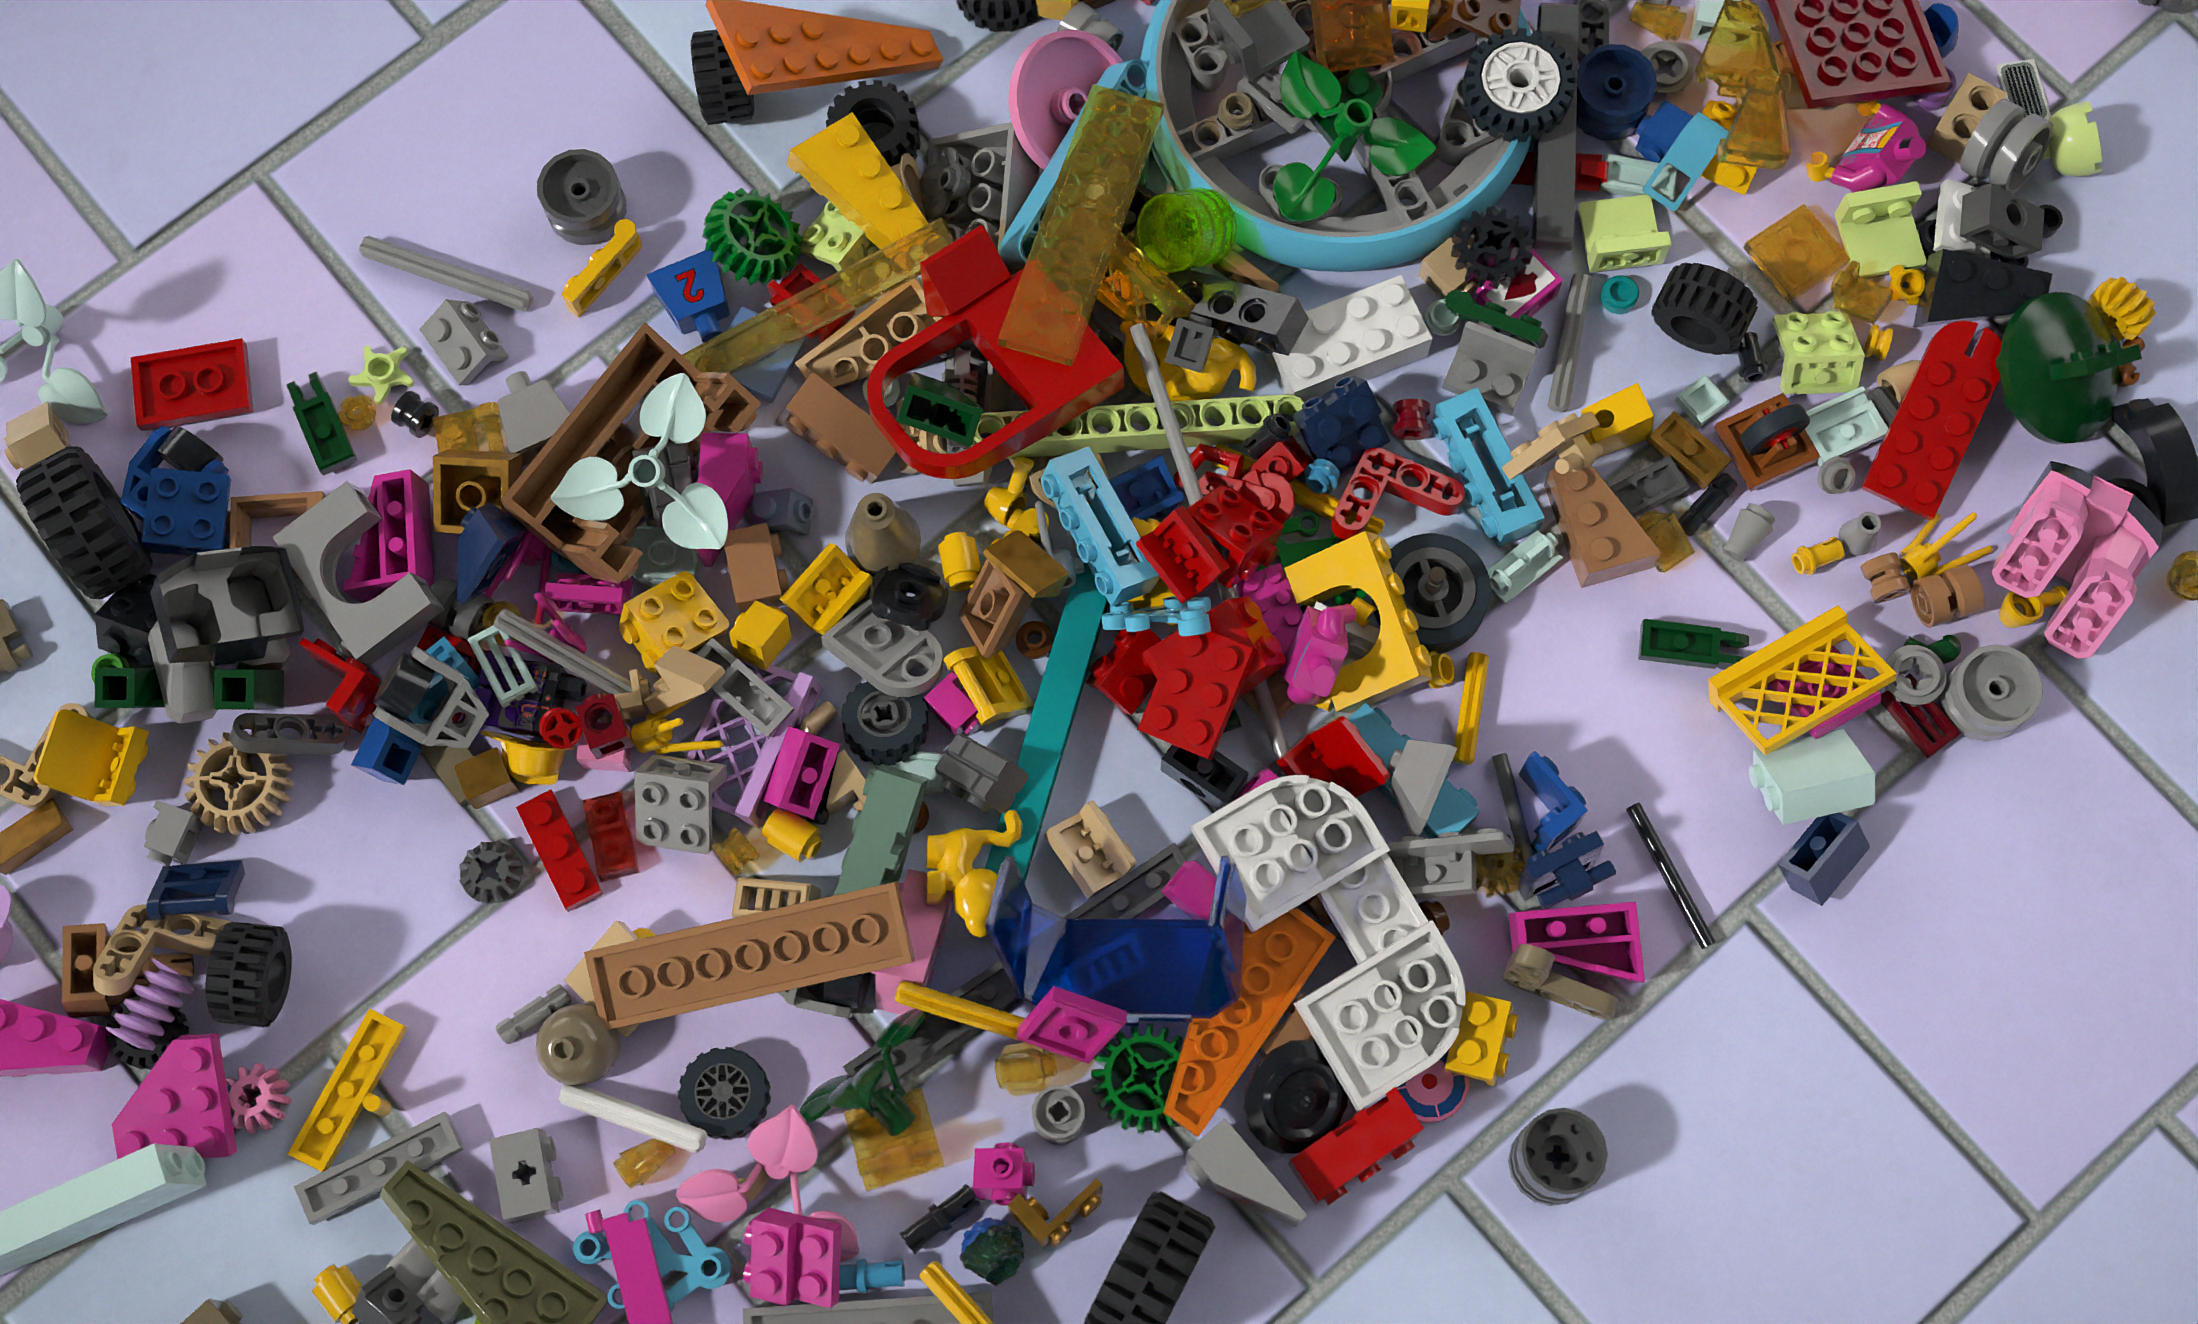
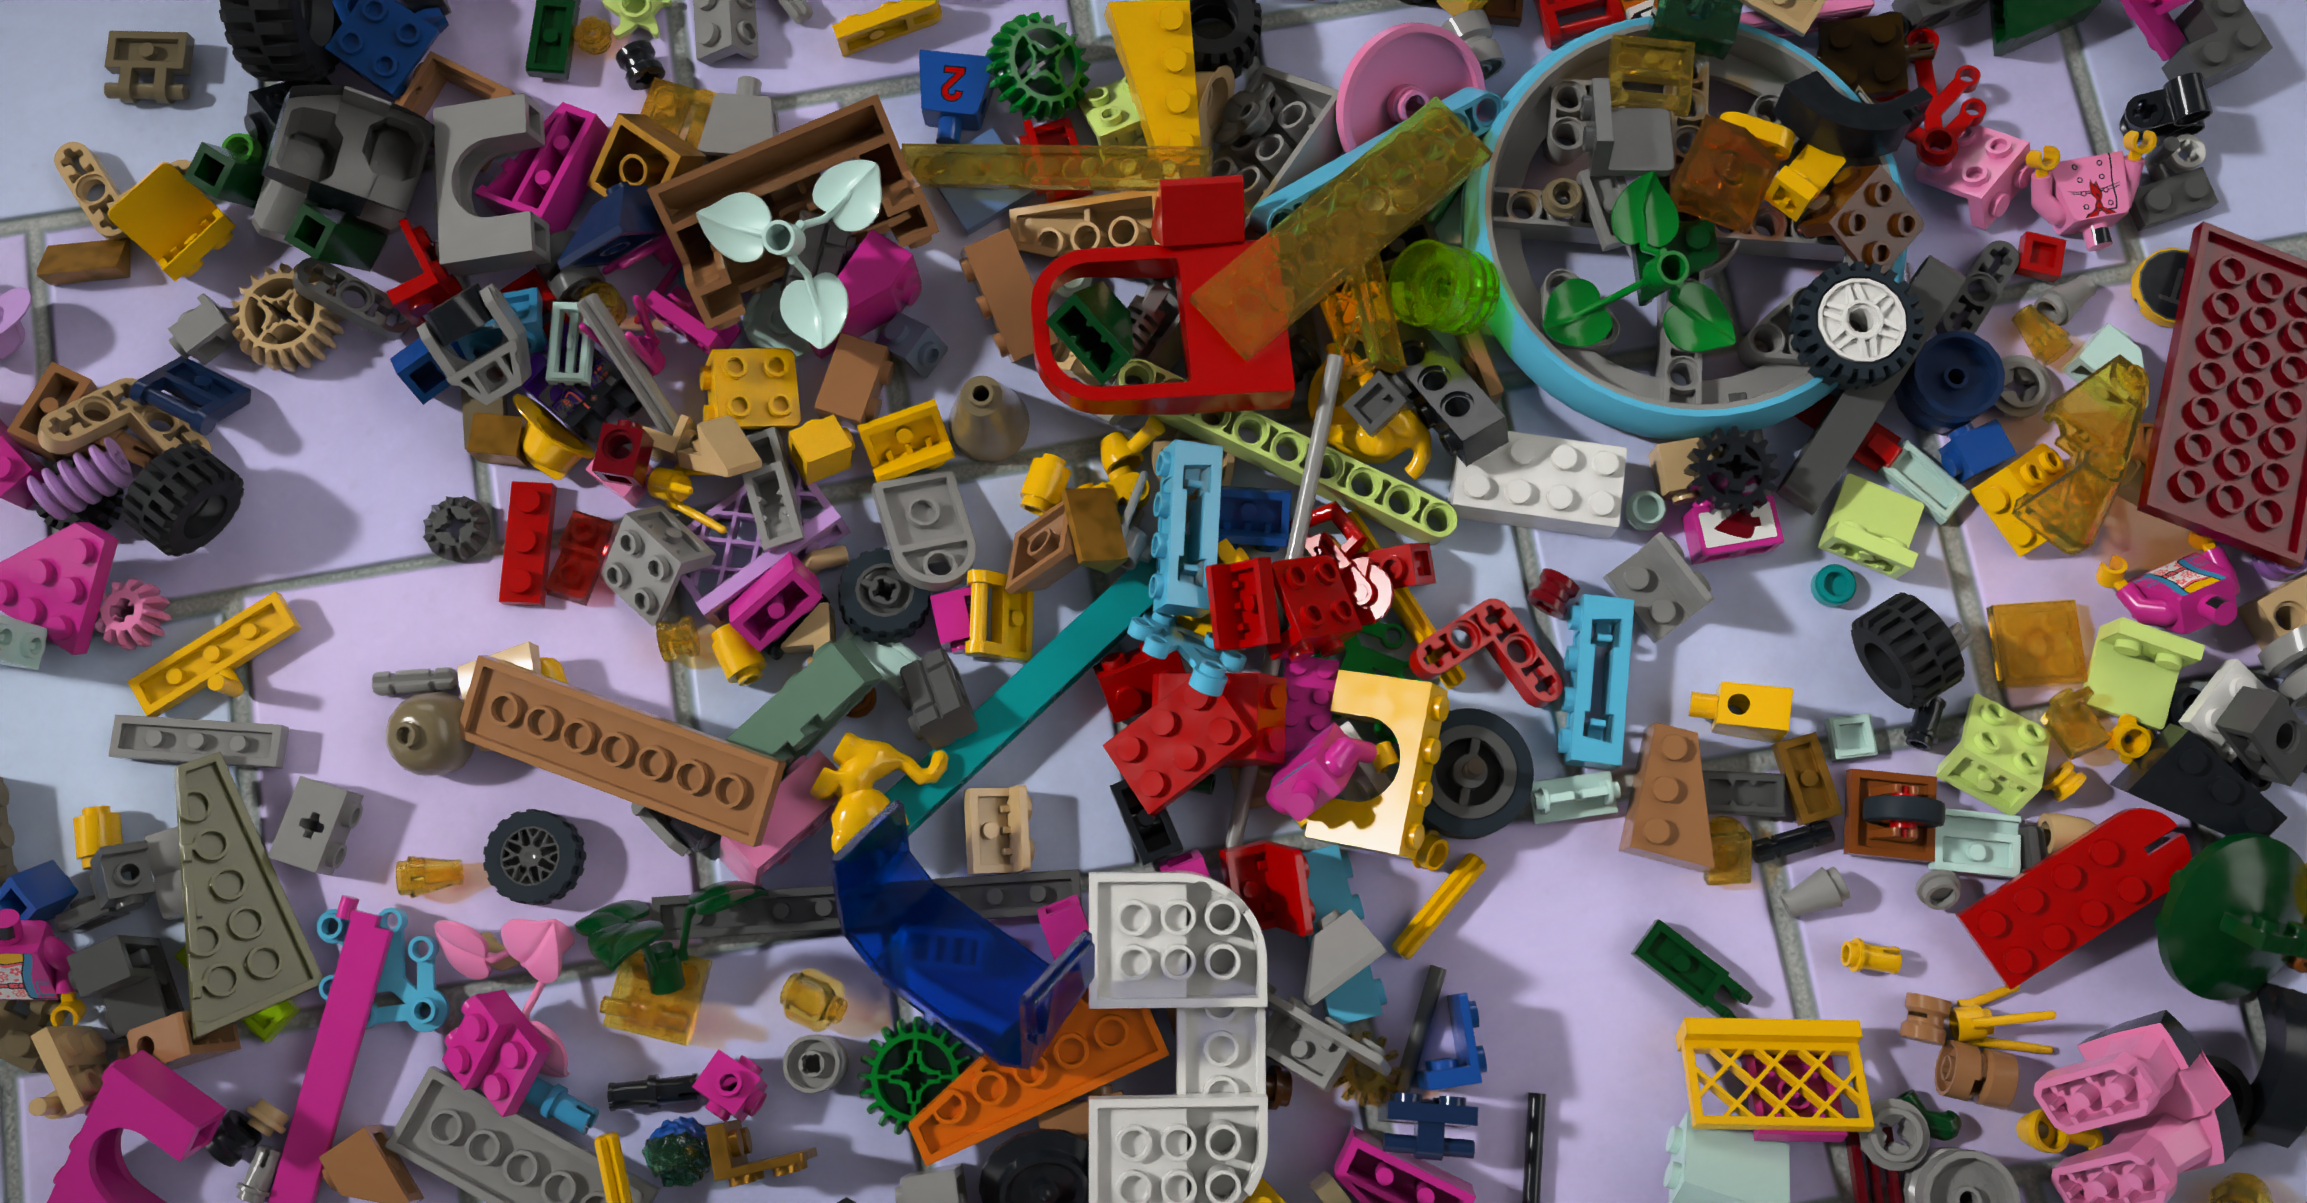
camera: 30 degrees right, 5 degrees up
red wheel [539,707,583,749] -> none
white axle [559,1084,707,1153] -> none
tan slope [732,878,821,918] -> none
black plate [870,563,949,631] -> none
yellow axle [895,981,1026,1043] -> none
reddish brown plate [1016,621,1054,659] -> none
dark pink tile [1017,986,1127,1064] -> none
black pin [1243,414,1291,460] -> none
dark blue plate [1292,375,1391,474] -> none
dark azure plate [1304,459,1340,494] -> none
dark green hinge [1444,289,1548,349] -> none
tan plate [1501,412,1604,480] -> none
light grey axle [1548,273,1592,412] -> none
medium azure piece [1642,112,1732,211] -> none
light grey cone [1839,512,1881,555] -> none

